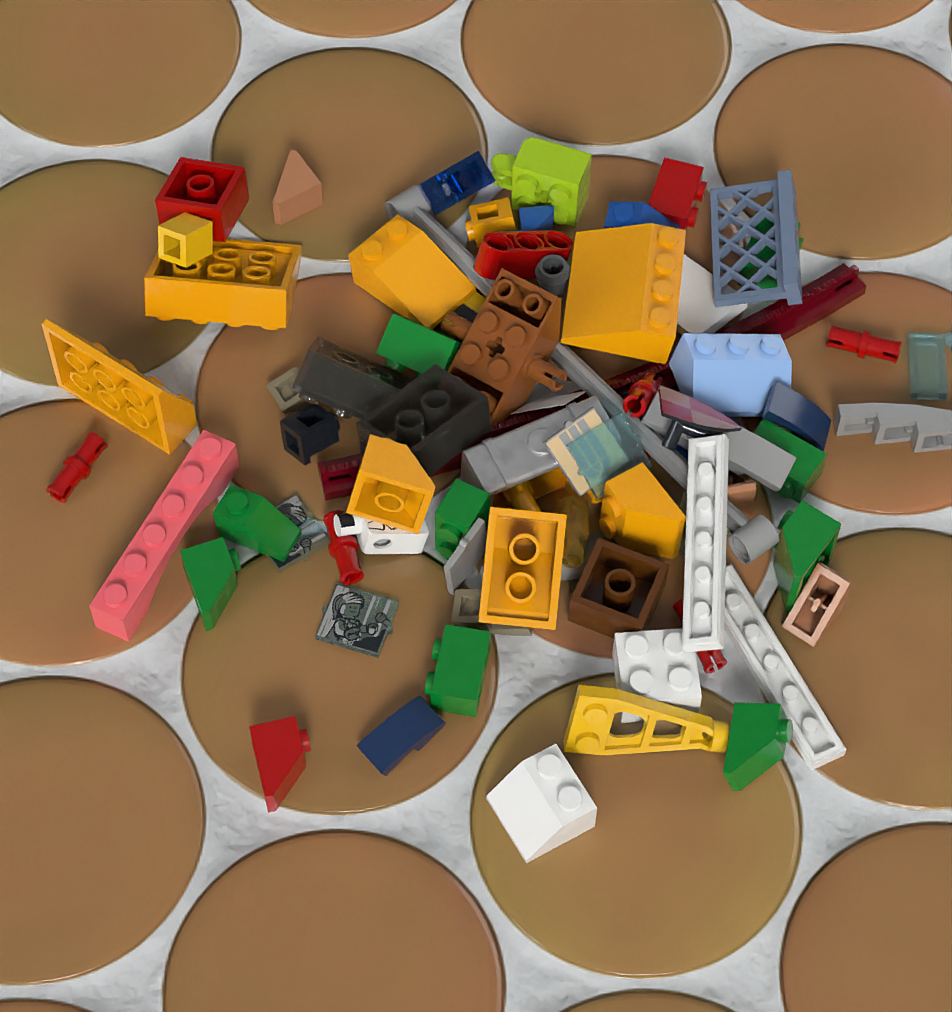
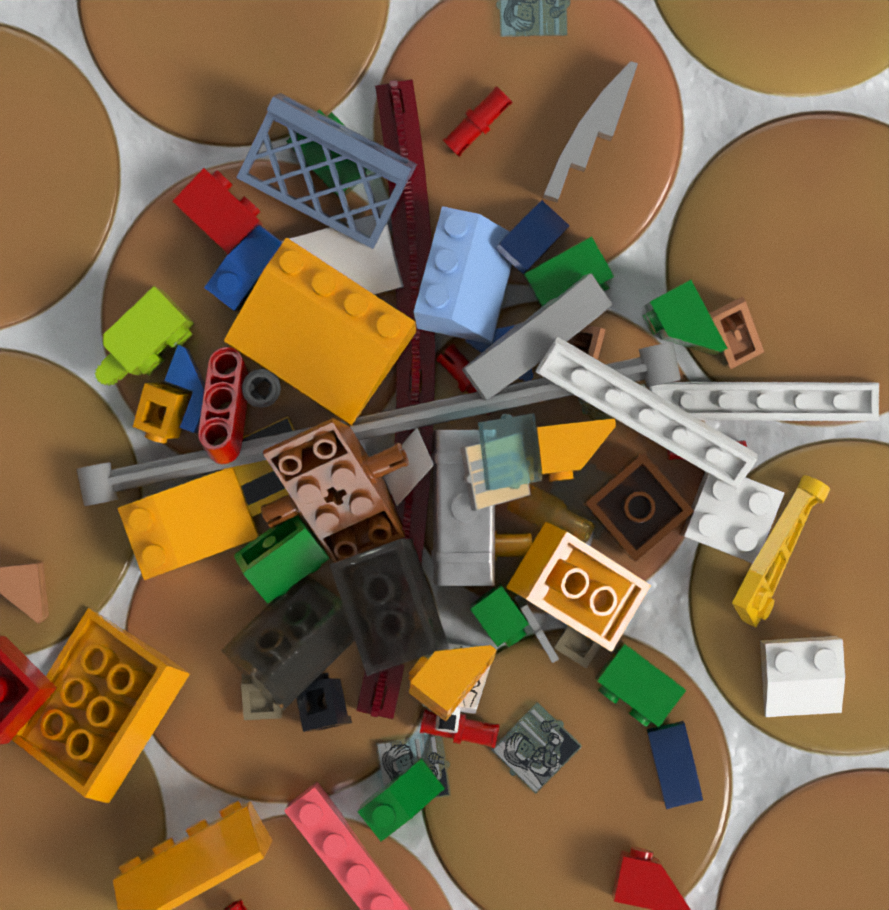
camera: 65 degrees left, 30 degrees up
yellow brick [158,212,213,268] -> none
green slope [180,537,241,631] -> none
clear blue arch [418,151,496,216] -> none
red pin [623,372,663,418] -> none
shield [658,385,742,450] -> none
green slope [723,702,793,791] -> none
clear light blue tile [906,333,948,400] -> none

